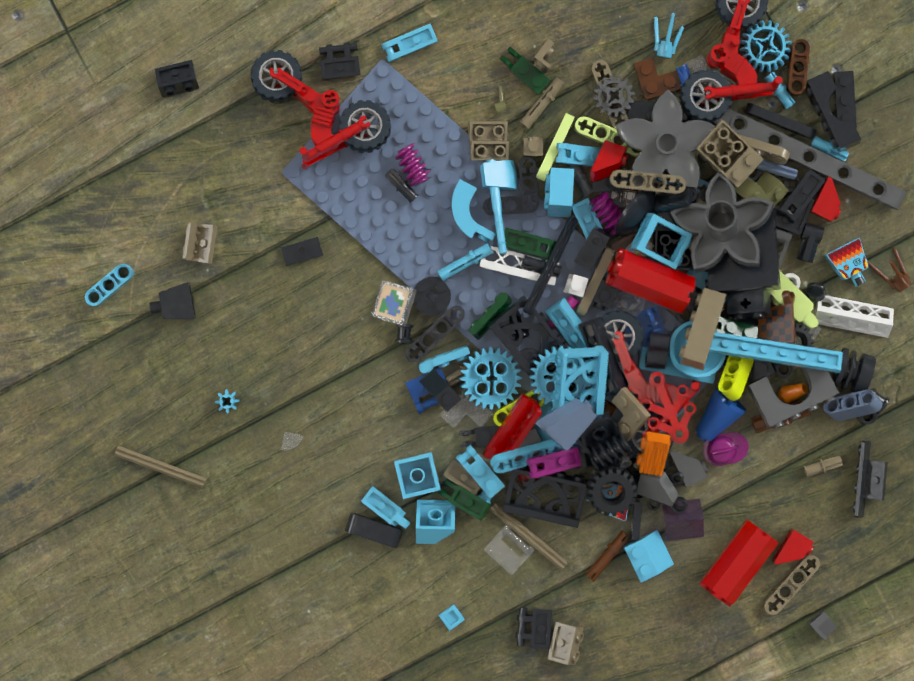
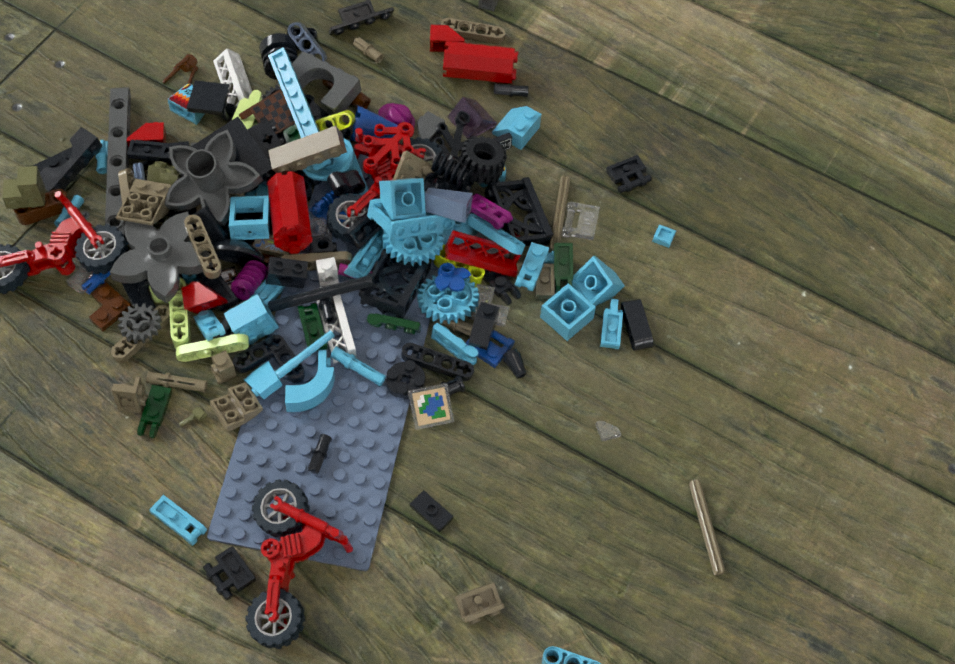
camera: 120 degrees left, 30 degrees down
black torso [149,282,197,319] -> none
medium azure gear [215,389,240,413] -> none
magenta piece [395,143,432,187] -> none
dark tan bracket [547,622,584,665] -> none
reddish brown pin [585,530,631,582] -> none
orange brick [636,431,670,476] -> none
dark grey slope [637,471,679,506] -> none
medium azure plant [654,13,684,58] -> none
medium azure gear [739,20,791,73] -> none
black beam [744,103,817,140] -> none
orange cone [778,383,808,404] -> none
black piece [796,223,824,263] -> none
none -> olive brick [2,166,45,209]
none -> black tile [187,80,230,116]
none -> medium azure slope [379,178,426,220]
none -> blue plate [435,263,471,292]
none -> black axle [493,83,528,97]
none -> black cone [503,349,527,379]

